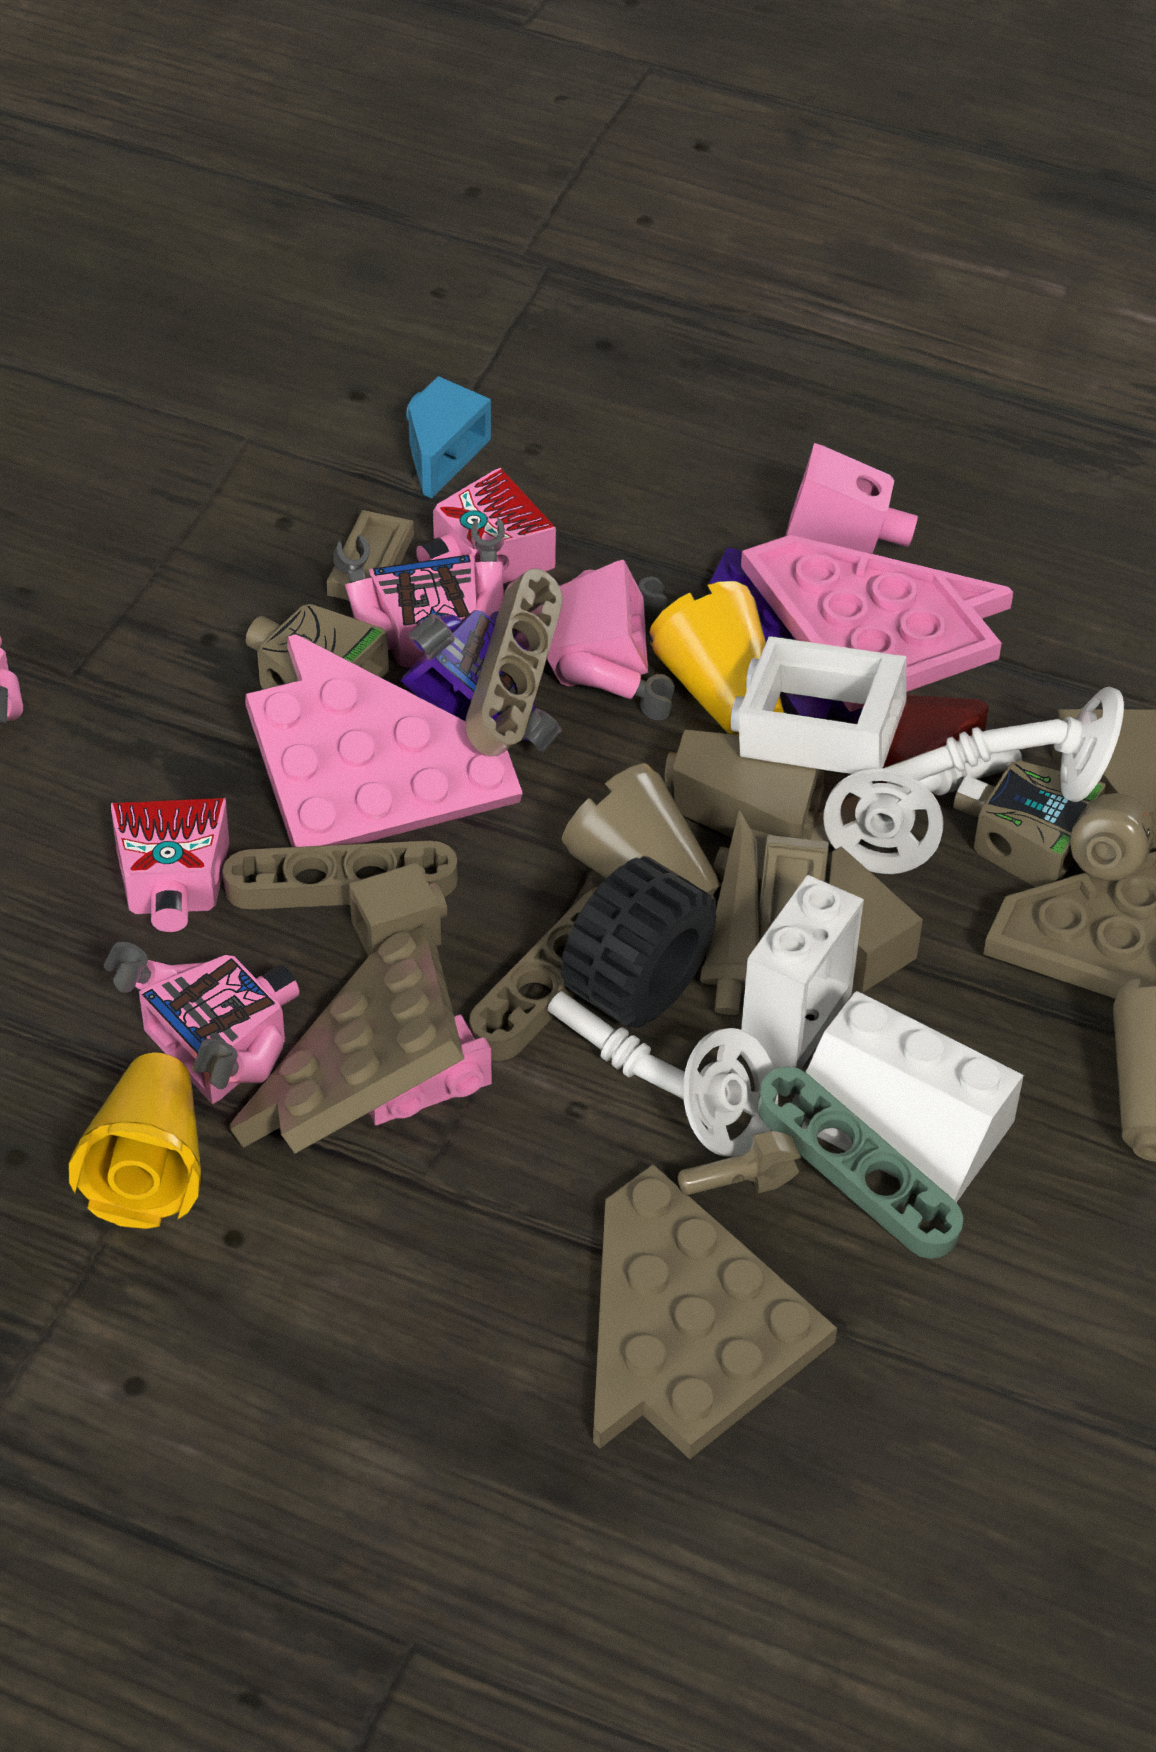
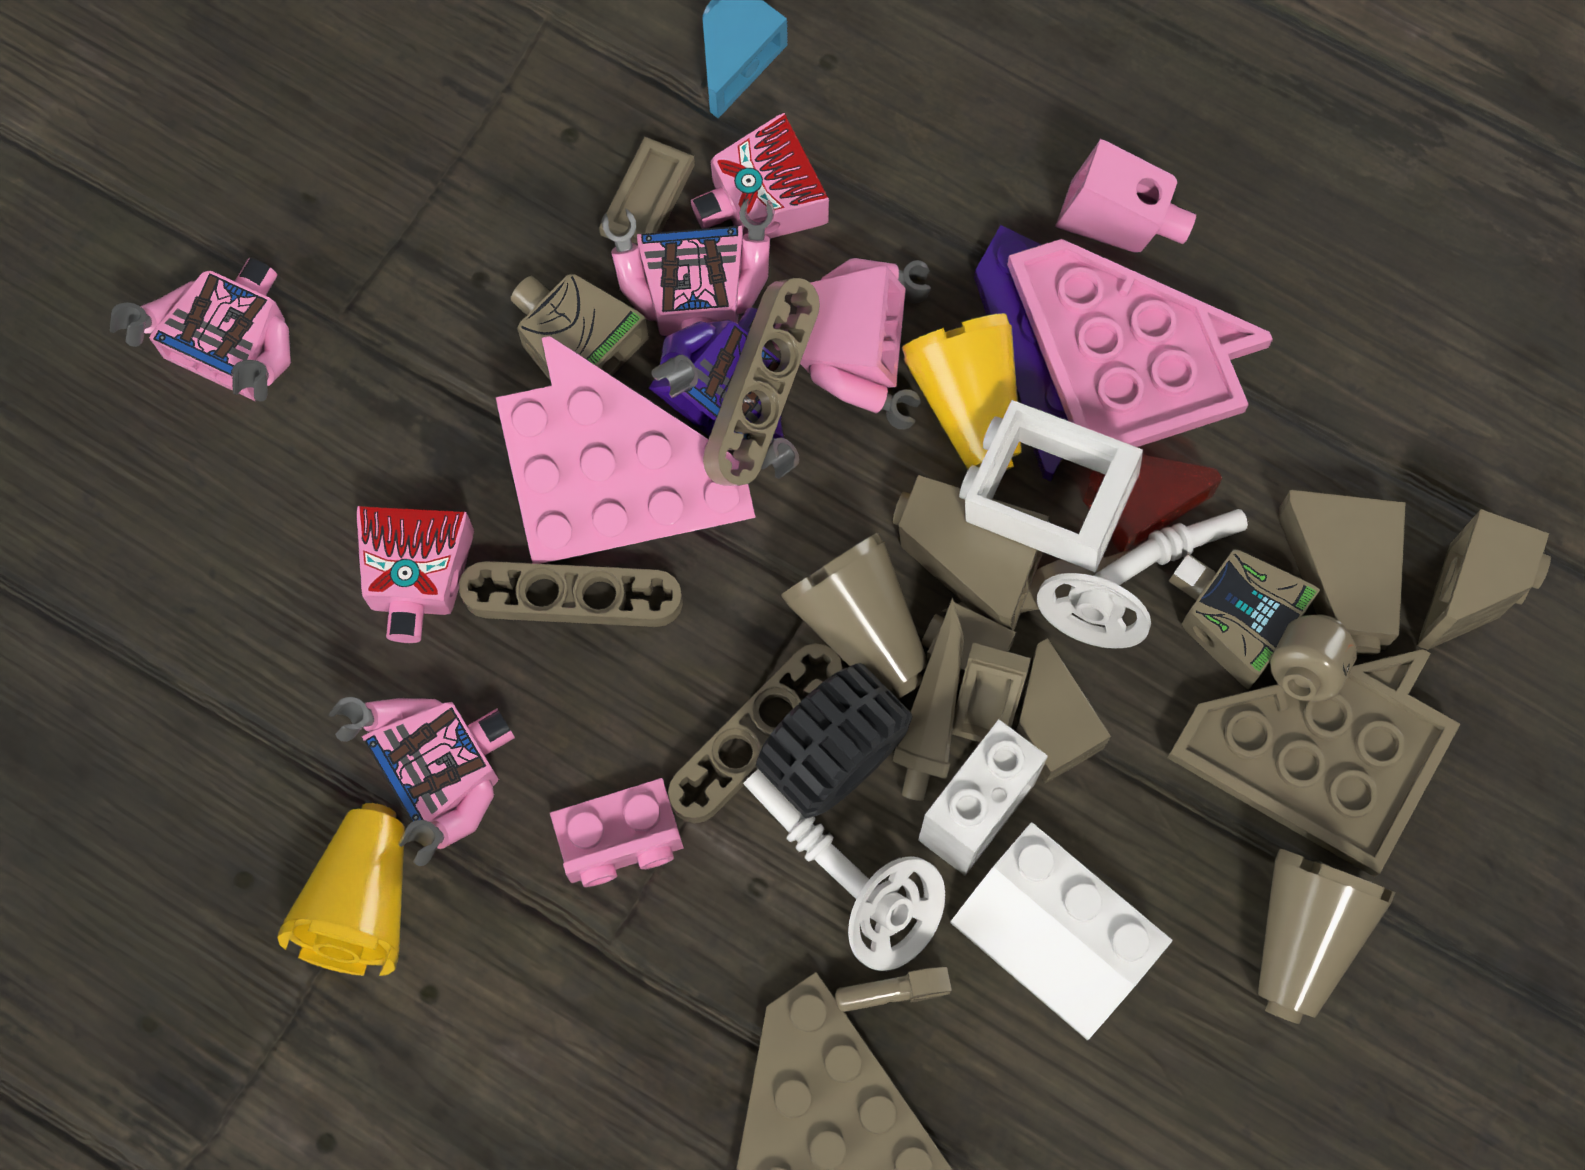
camera: 10 degrees right, 25 degrees up
dark tan wing [230,924,465,1153] -> none
dark tan brick [349,862,447,957] -> none
sand green beam [757,1066,964,1259] -> none
white dish [883,687,1124,802] -> none

